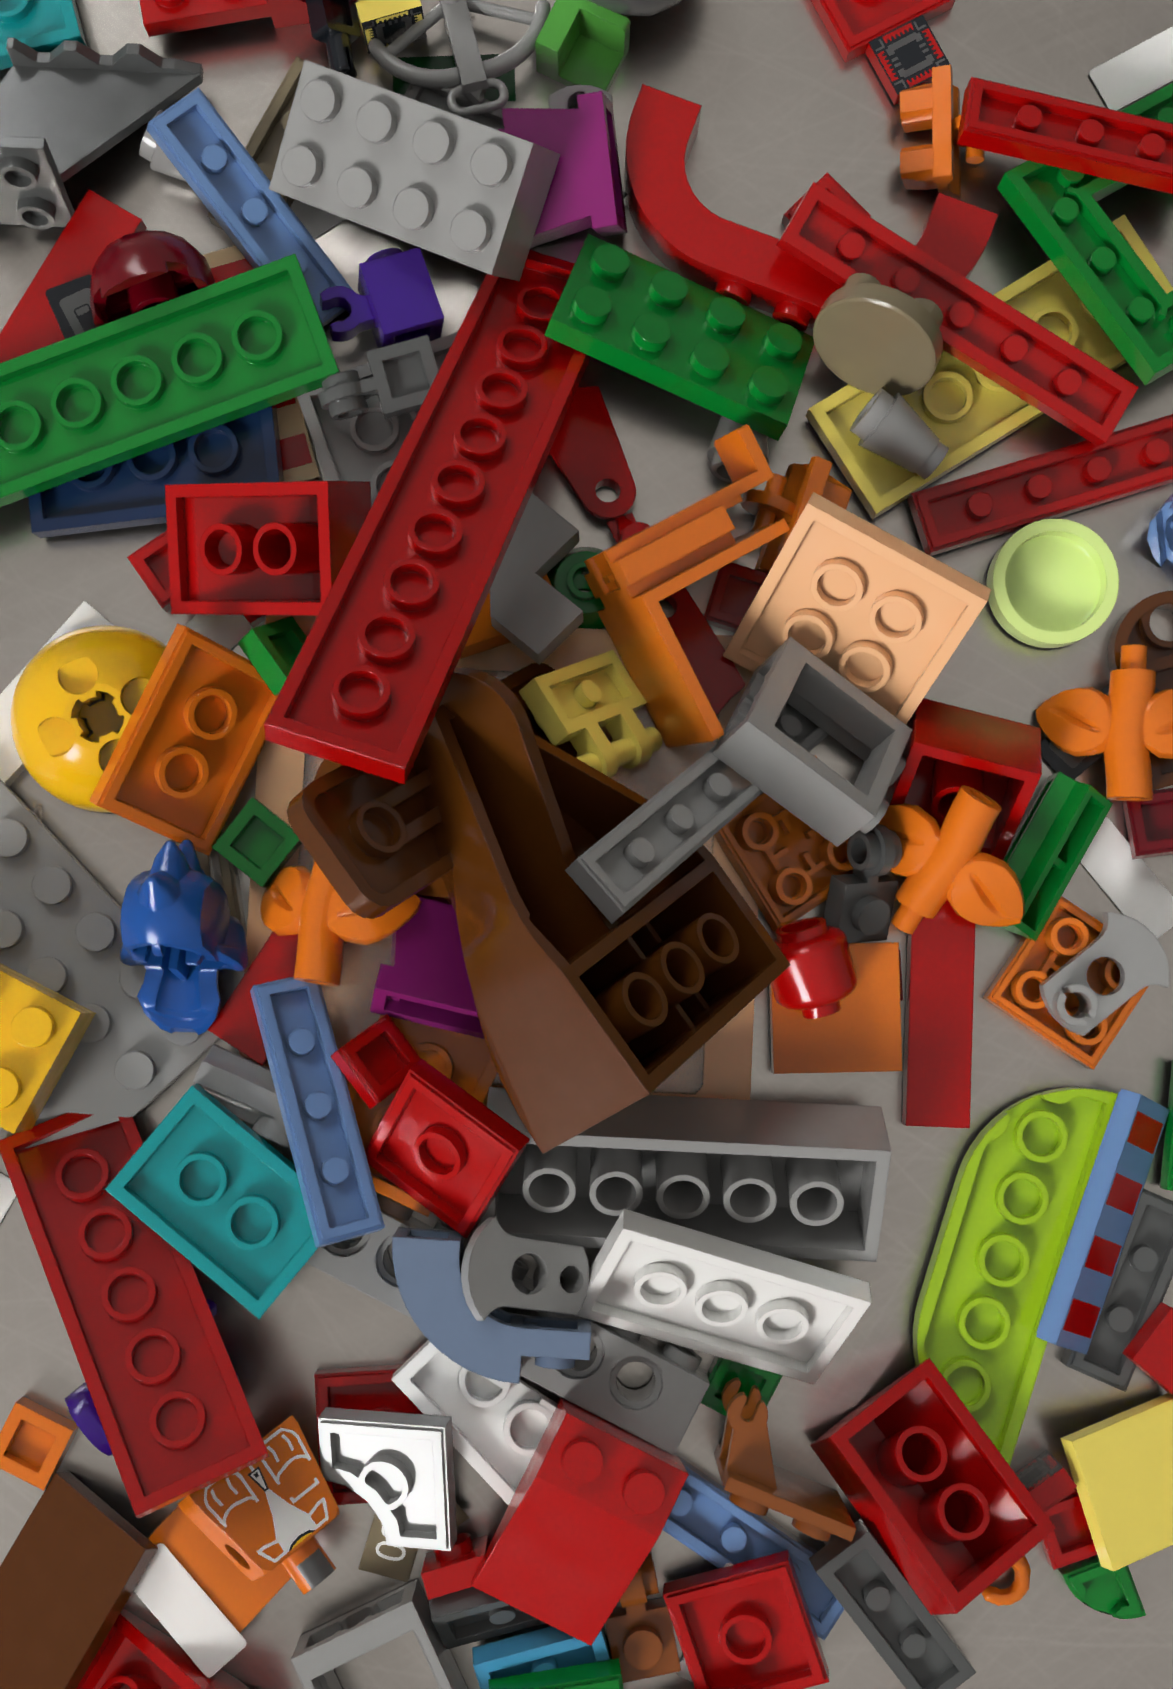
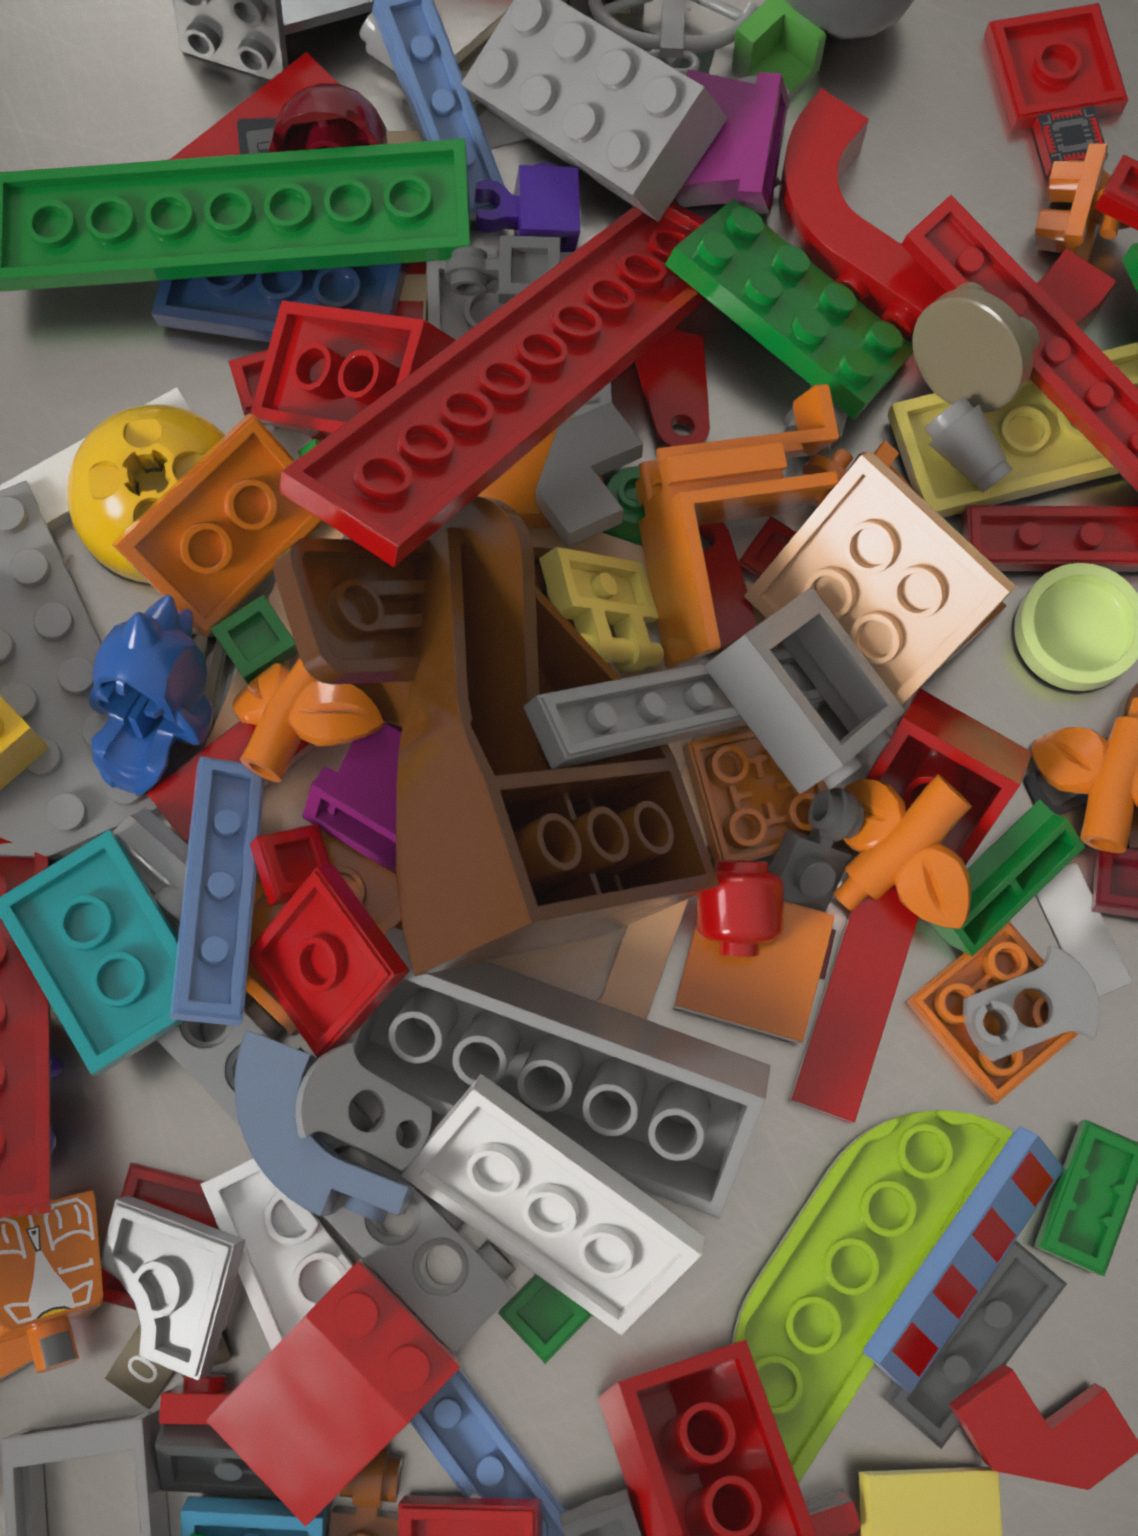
camera: 25 degrees right, 10 degrees down
dark orange plate [714,1377,857,1542] -> none

